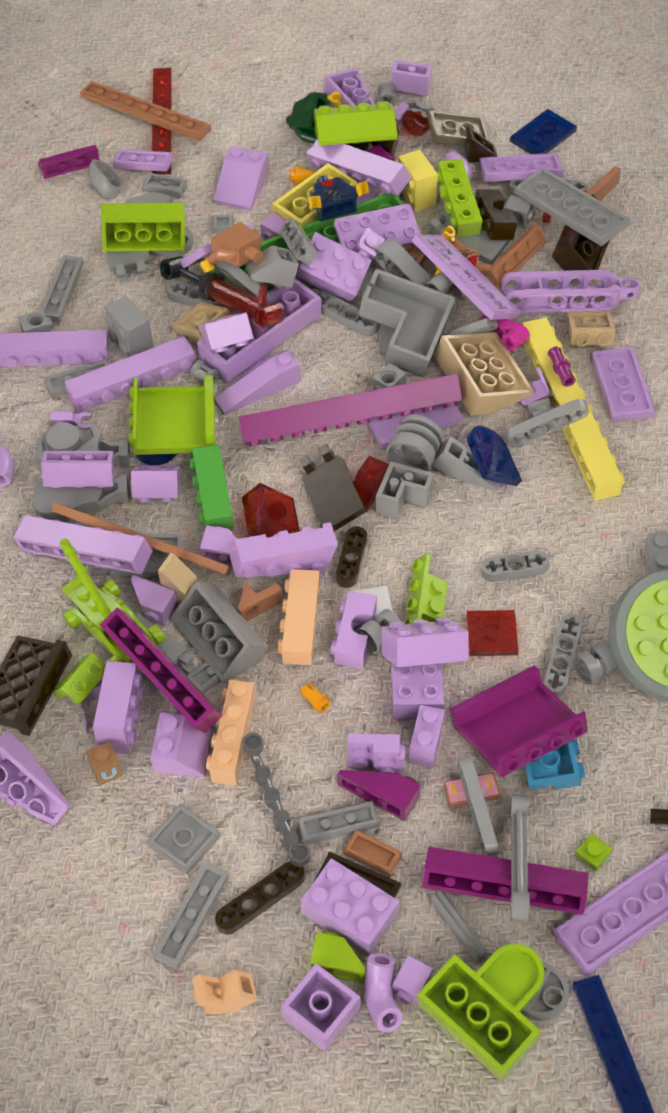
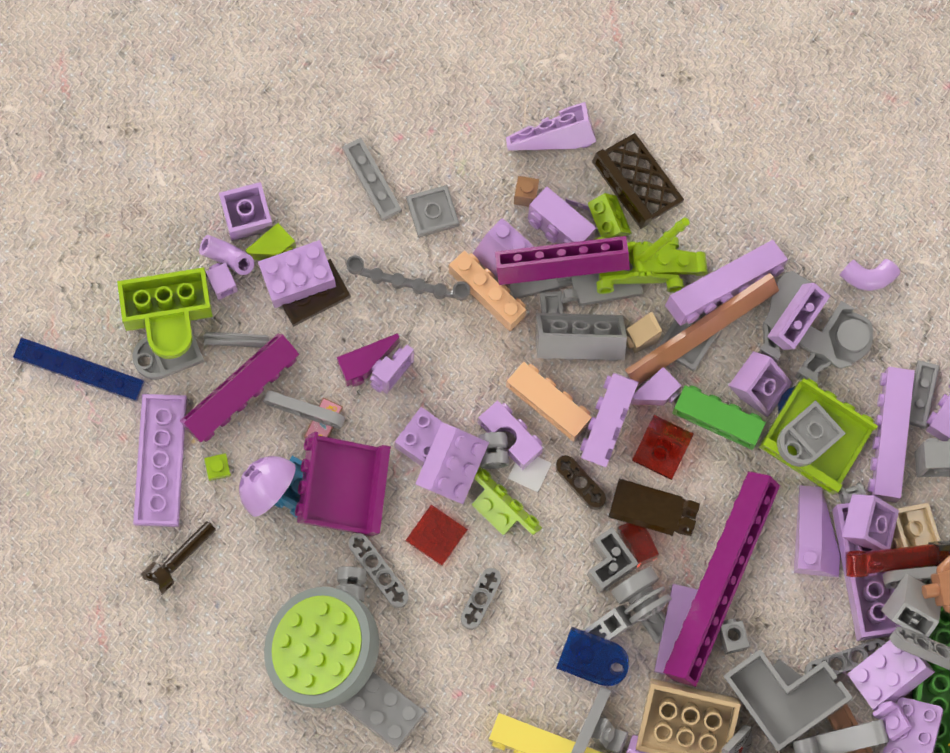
camera: 120 degrees right, 20 degrees up
lavender plate [50,411,91,430] -> none
lavender slope [131,575,177,626] -> none
light nougat brick [192,970,257,1014] -> none
dark brown beam [215,861,305,935] -> none
nougat slope [238,581,283,622] -> none
light grey tile [297,800,379,845] -> none
light orange pin [300,682,331,713] -> none
nougat tile [343,830,403,877] -> none
lavender brick [409,705,445,768] -> none
light grey piece [510,794,529,921] -> none
none -> lavender piece [239,456,296,517]
none -> light grey tile [777,401,846,467]

